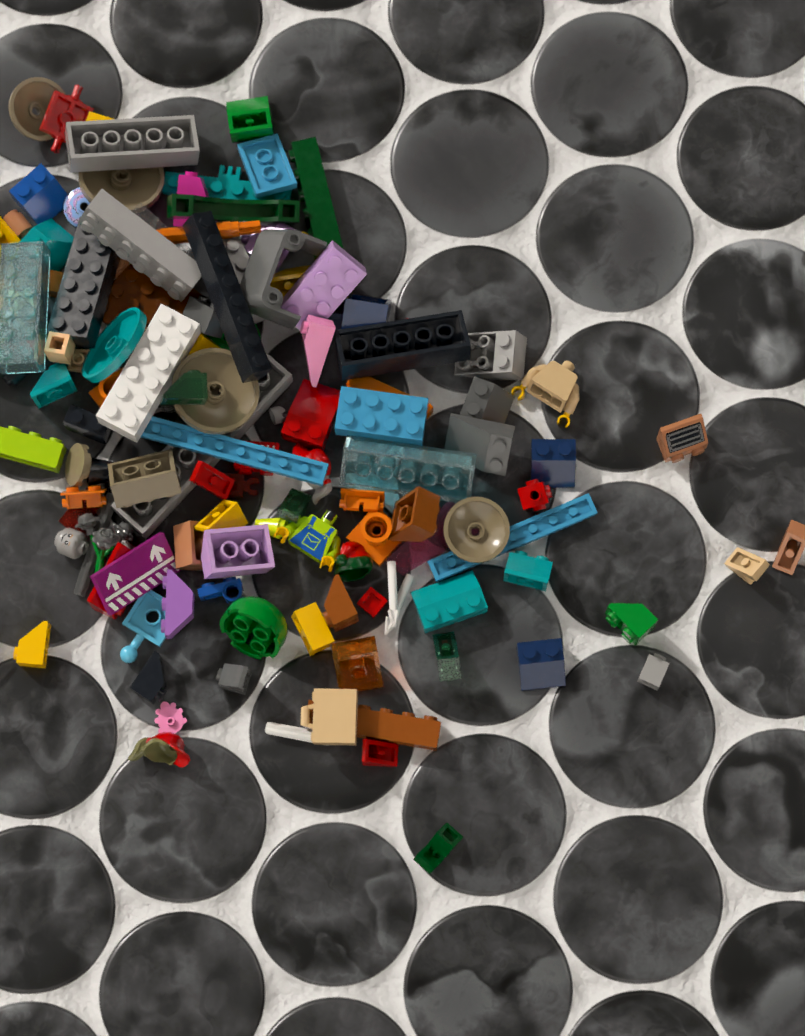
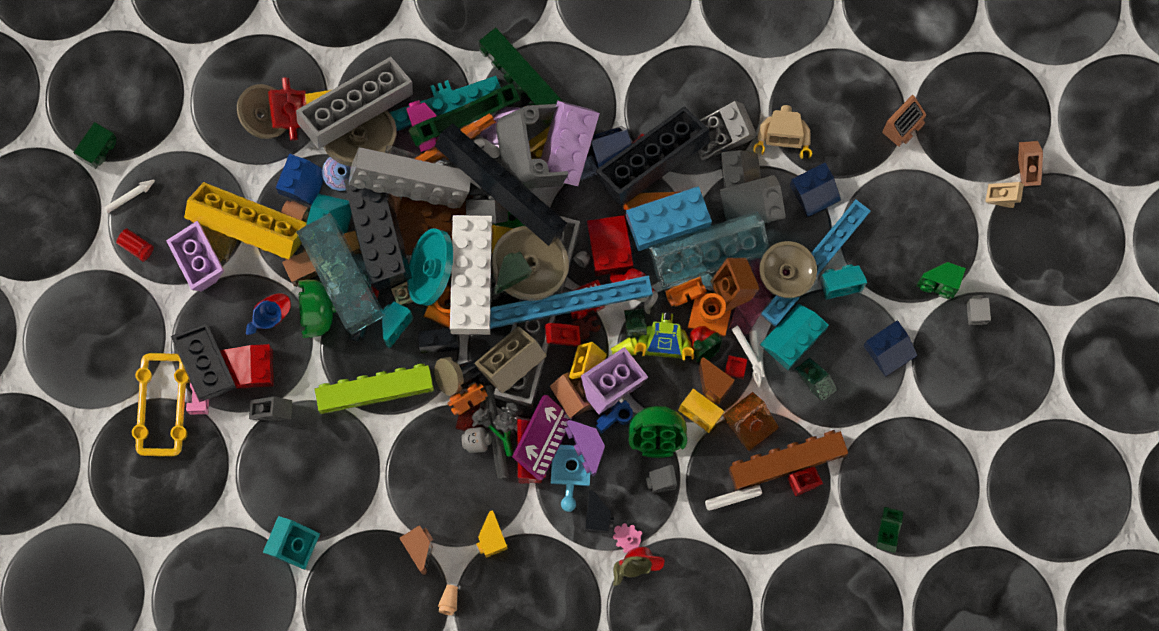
camera: 30 degrees left, 0 degrees up
light nougat brick [44,331,76,365] -> none
green slope [226,96,273,143] -> none
dark azure plate [237,133,297,199] -> none
bright pink slope [300,314,336,387] -> none
tan piece [300,688,358,746] -> none
red brick [517,479,553,512] -> none

